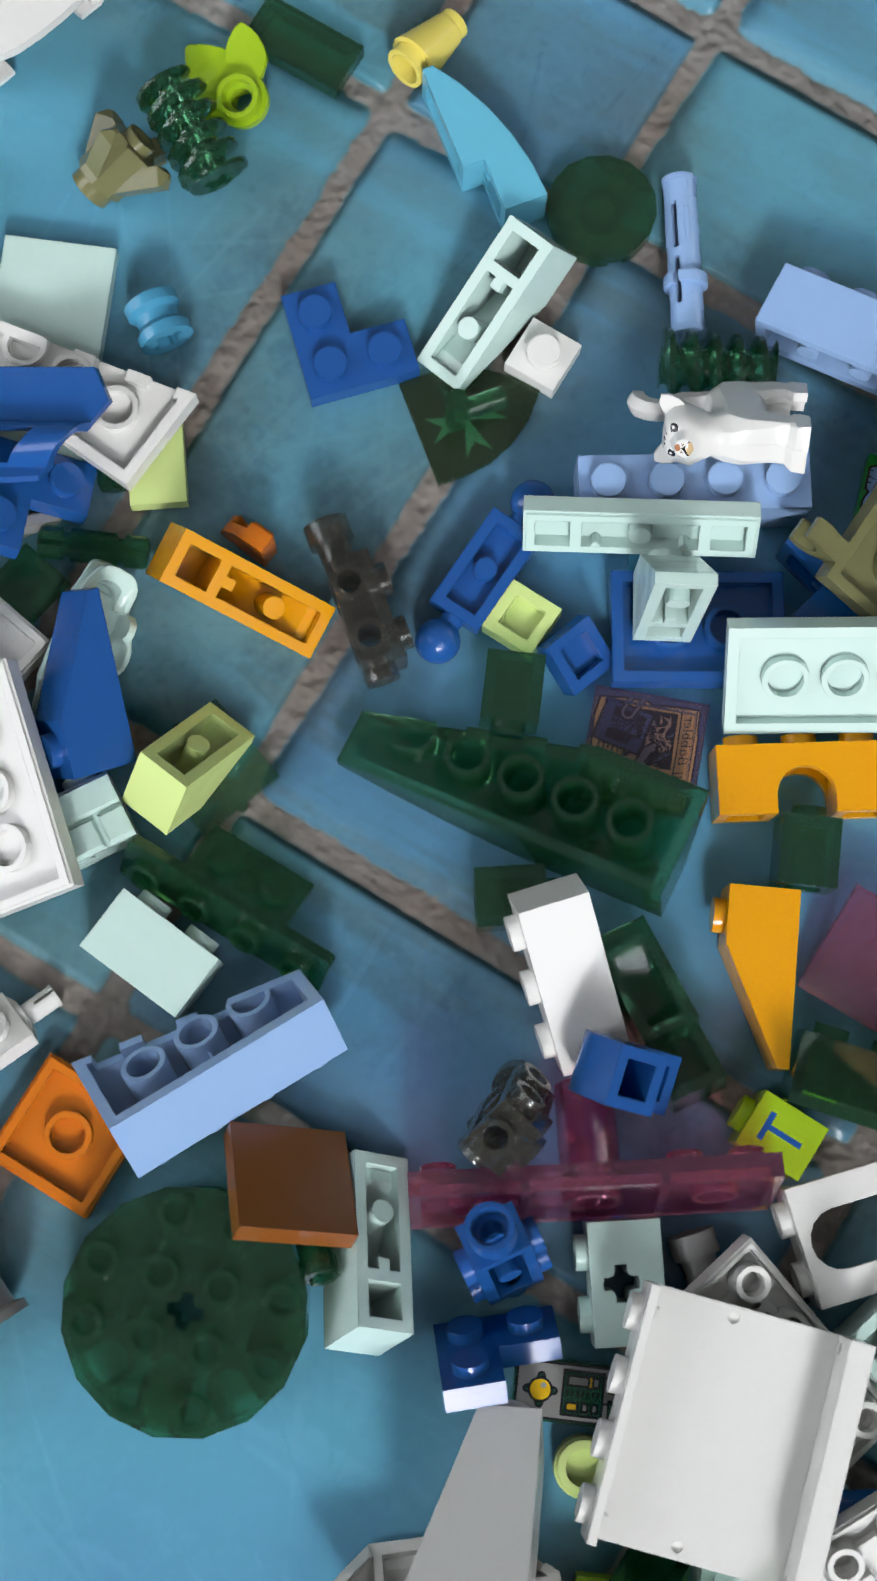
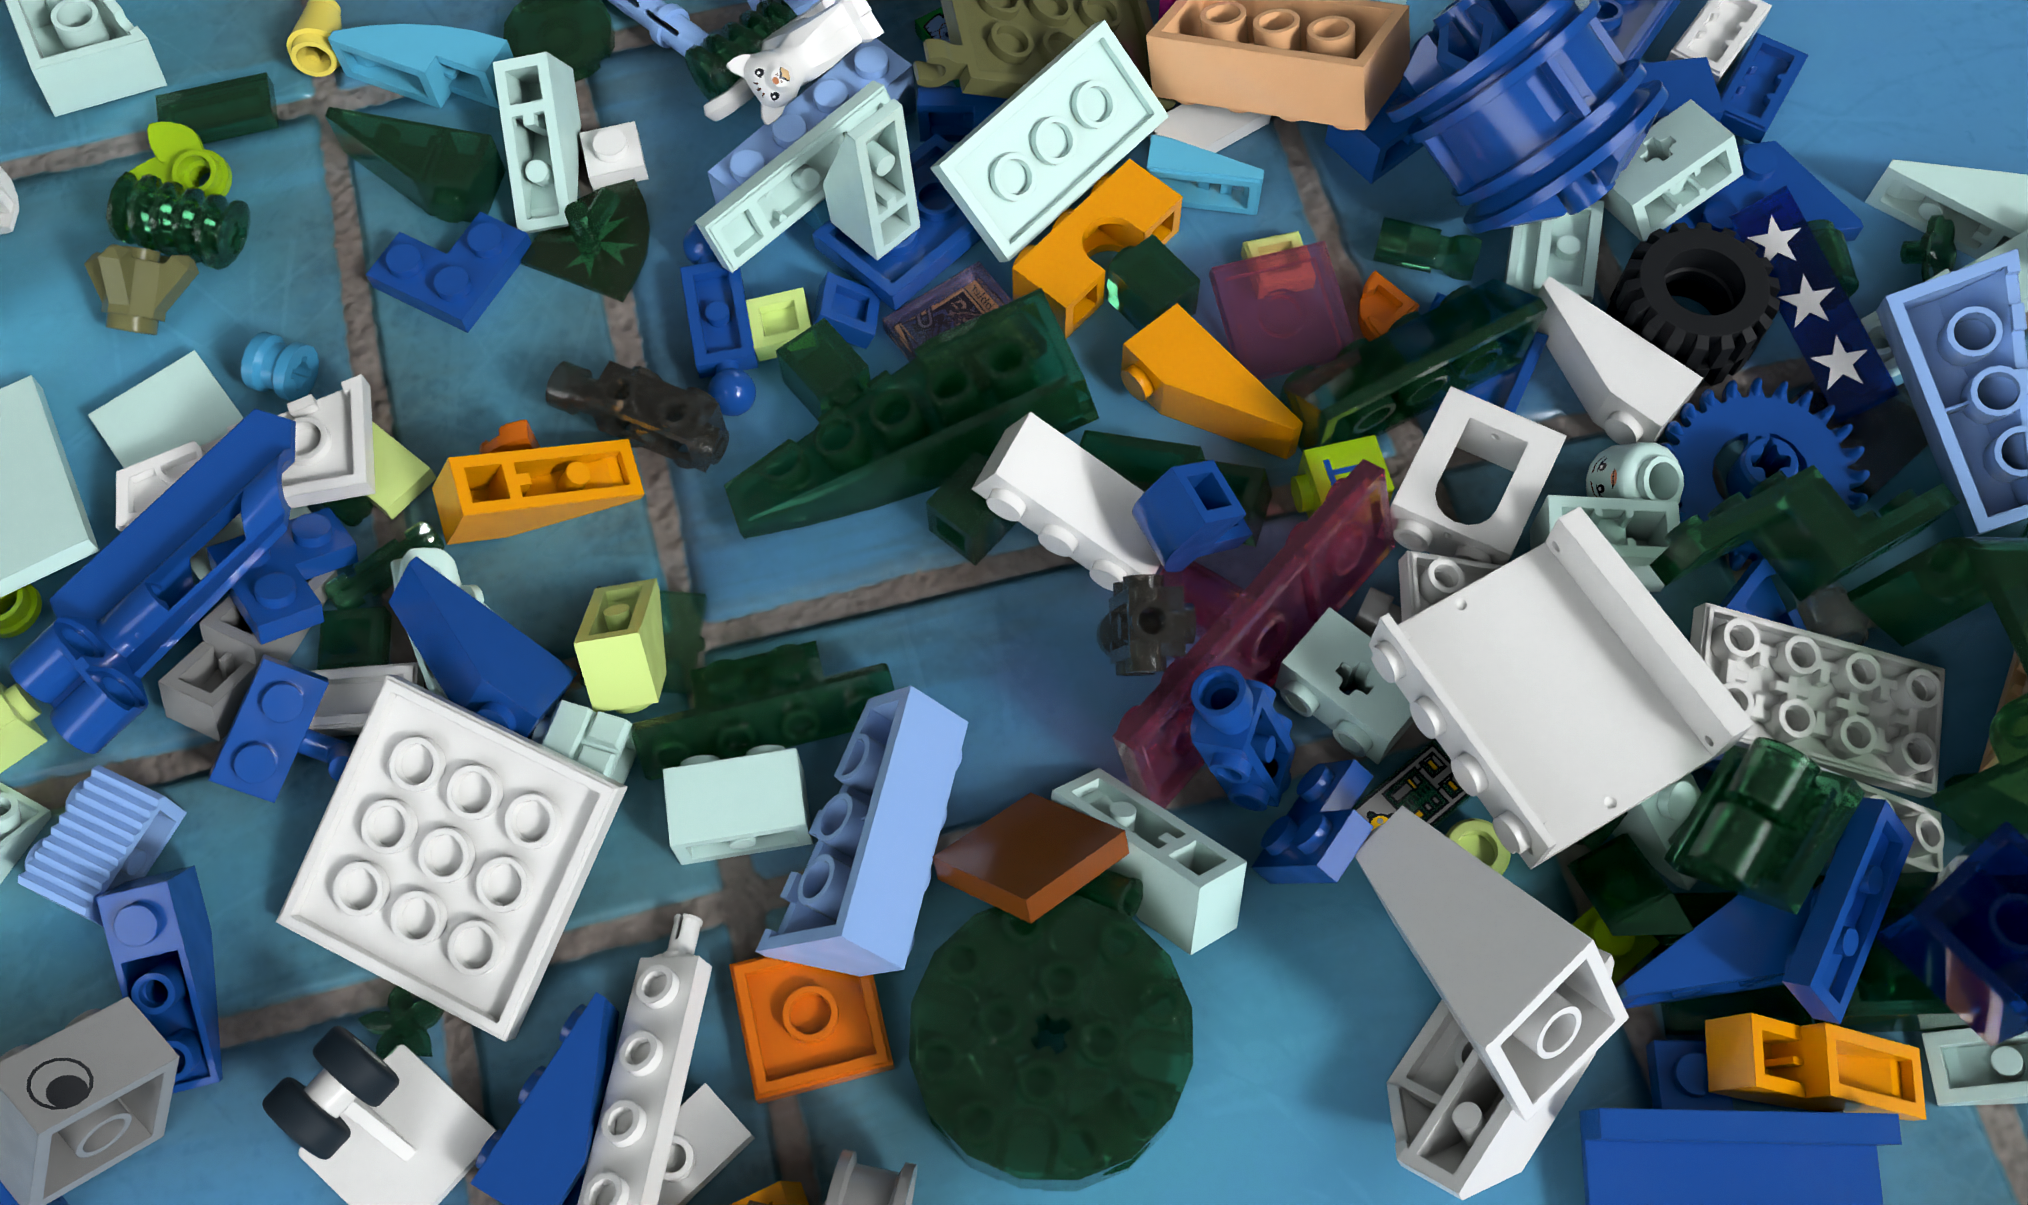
camera: 40 degrees left, 15 degrees down
none -> clear green slope [325,107,506,223]

